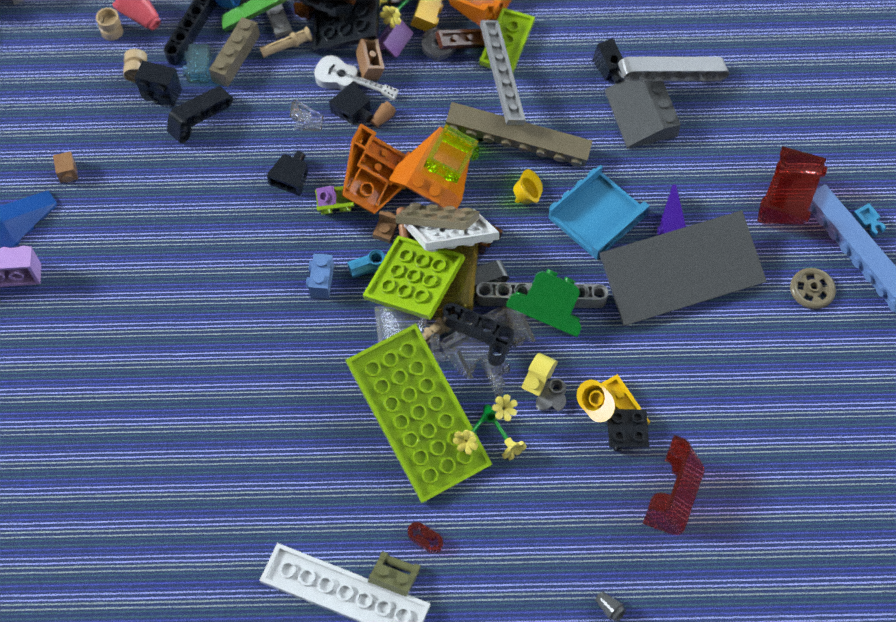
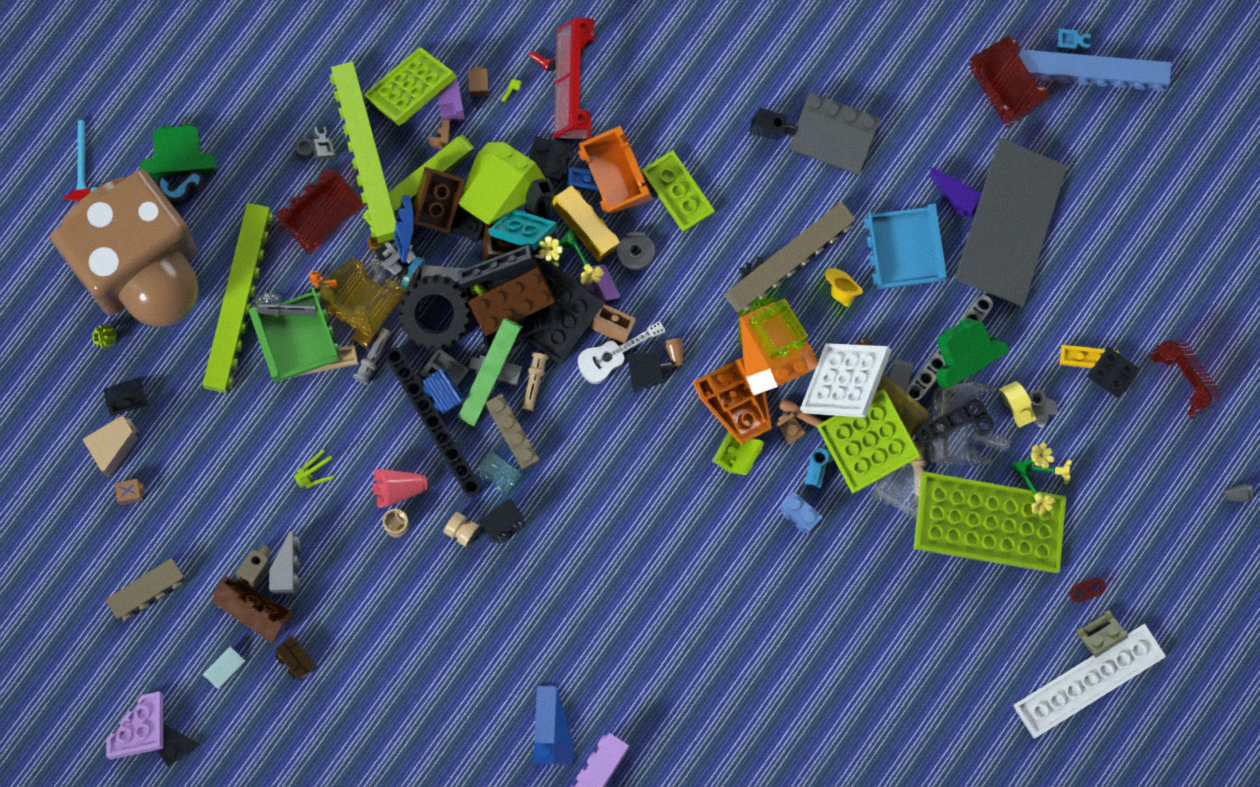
camera: 55 degrees left, 15 degrees up
medium nougat brick [53,151,78,183] -> none
black beam [167,86,233,144] -> none
black torso [267,151,308,196] -> none
clear slope [290,100,323,131] -> none
medium lavender bracket [316,186,337,206] -> none
dark tan plate [395,203,480,230] -> none
clear arm [430,334,446,363] -> none
reddish brown plate [435,29,485,49] -> none
light grey plate [480,20,526,125] -> none
yellow piece [576,380,615,423] -> none
light grey beam [618,57,729,81] -> none
dark tan plate [790,268,836,309] -> none

